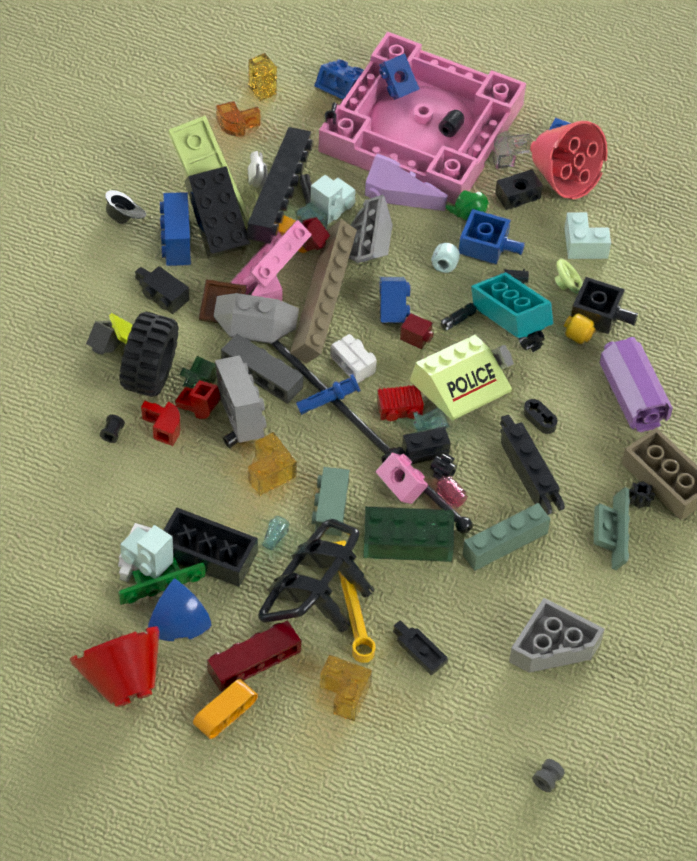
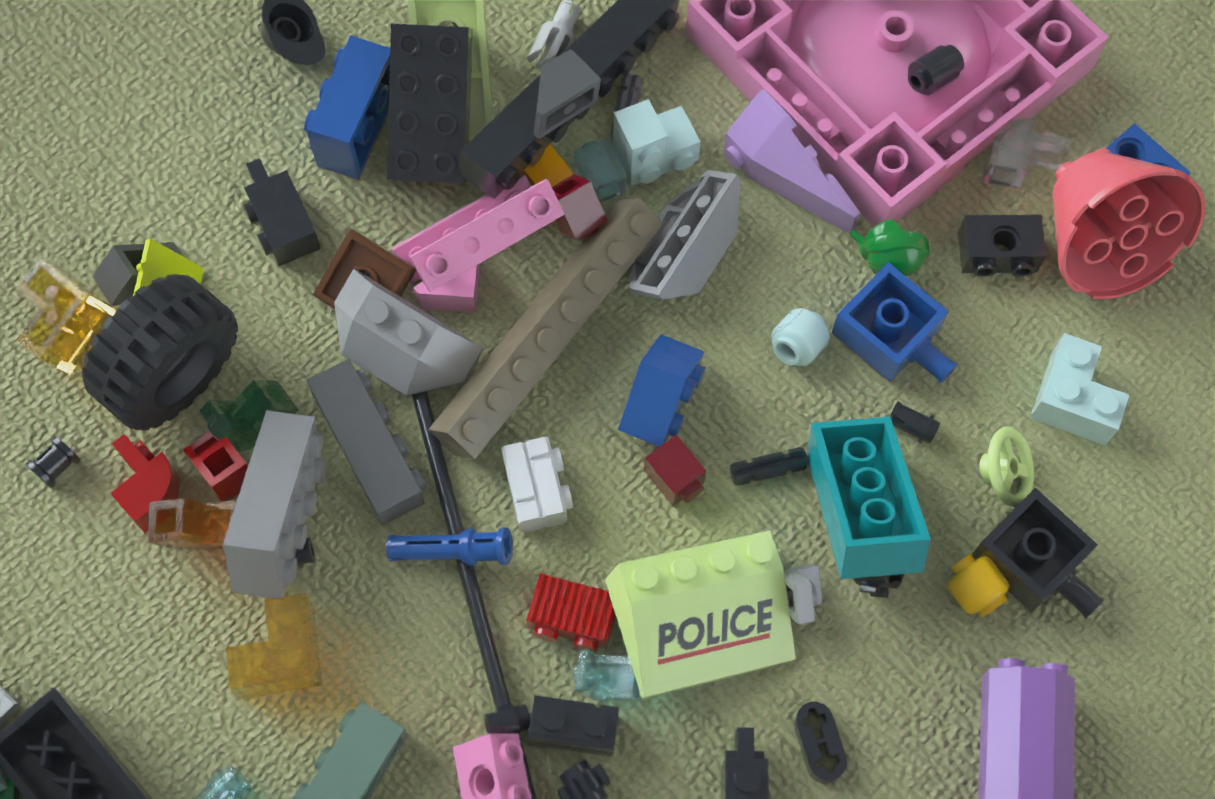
camera: 25 degrees right, 15 degrees up
none -> clear yellow brick [16,257,116,374]
none -> clear orange brick [148,498,237,550]
none -> dark grey slope [534,49,601,139]

